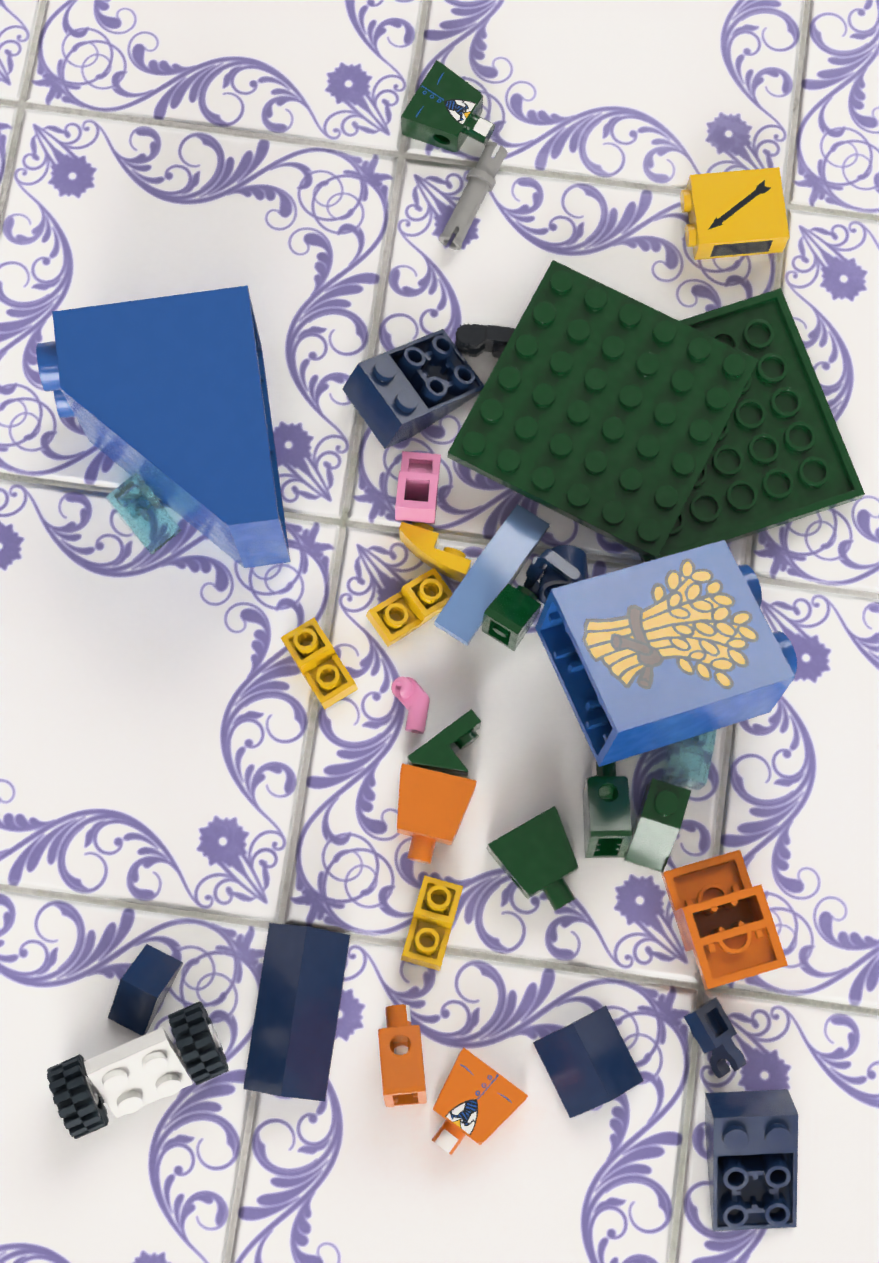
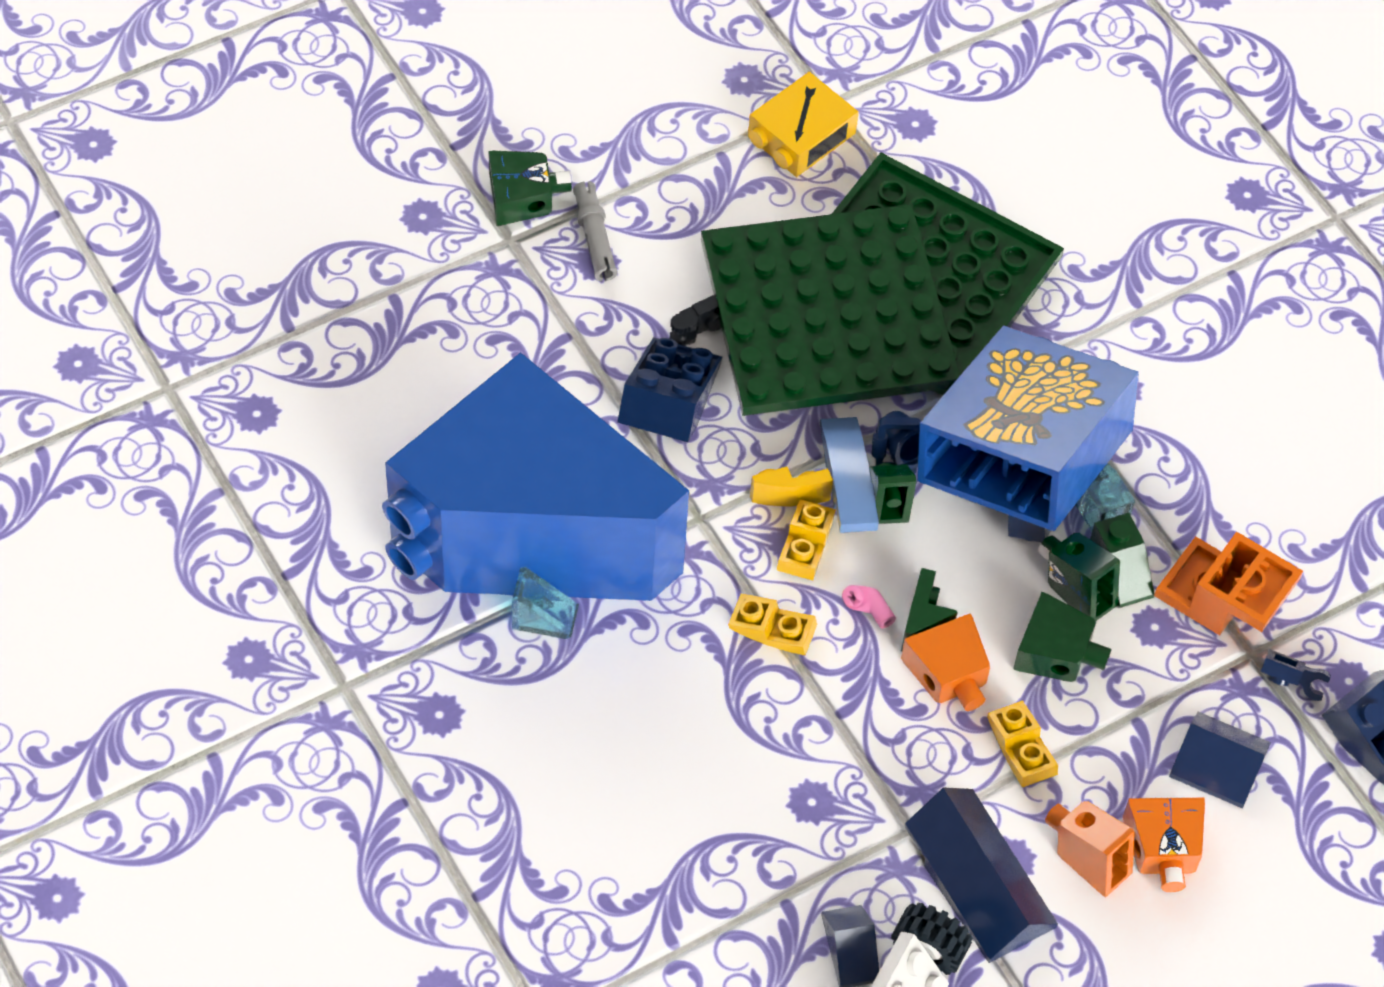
camera: 40 degrees left, 20 degrees down
bright pink brick [395,451,441,524] -> none

